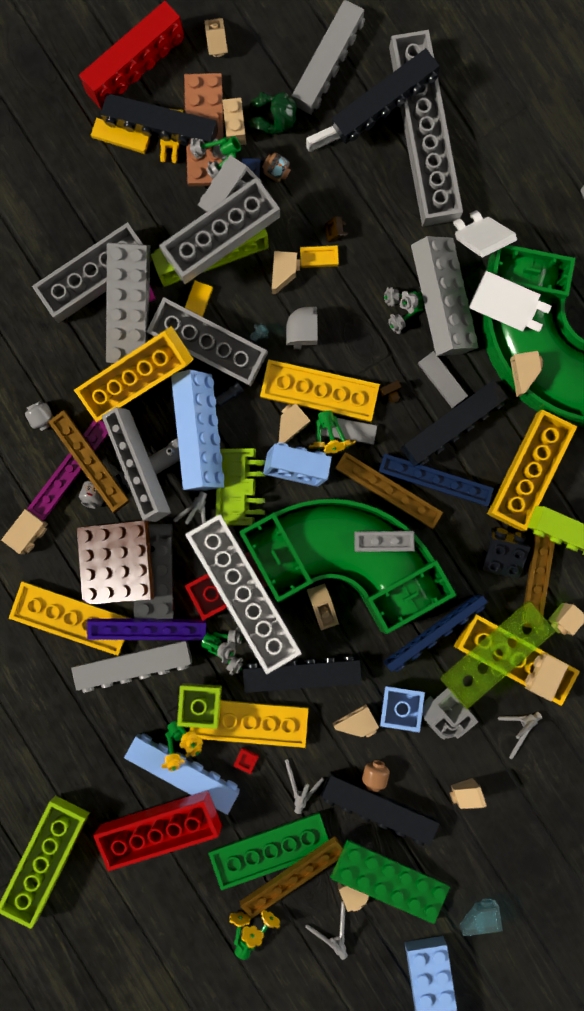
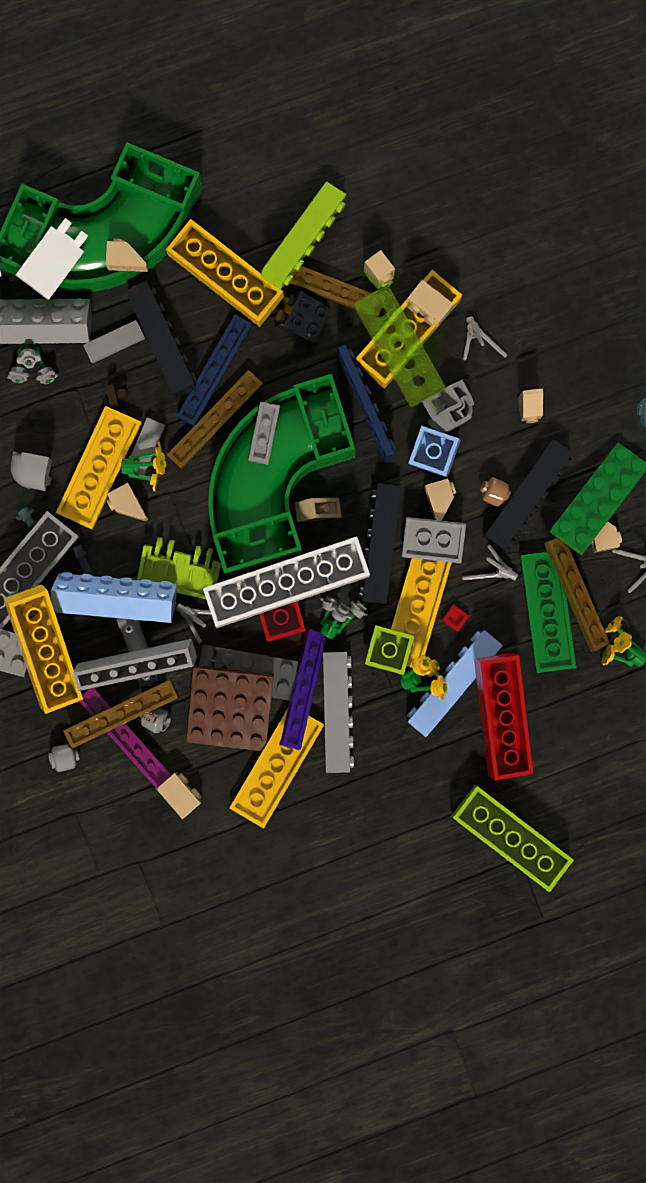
camera: 75 degrees left, 0 degrees up
light blue brick [263,443,331,487] -> none
none -> light grey tile [402,517,466,563]

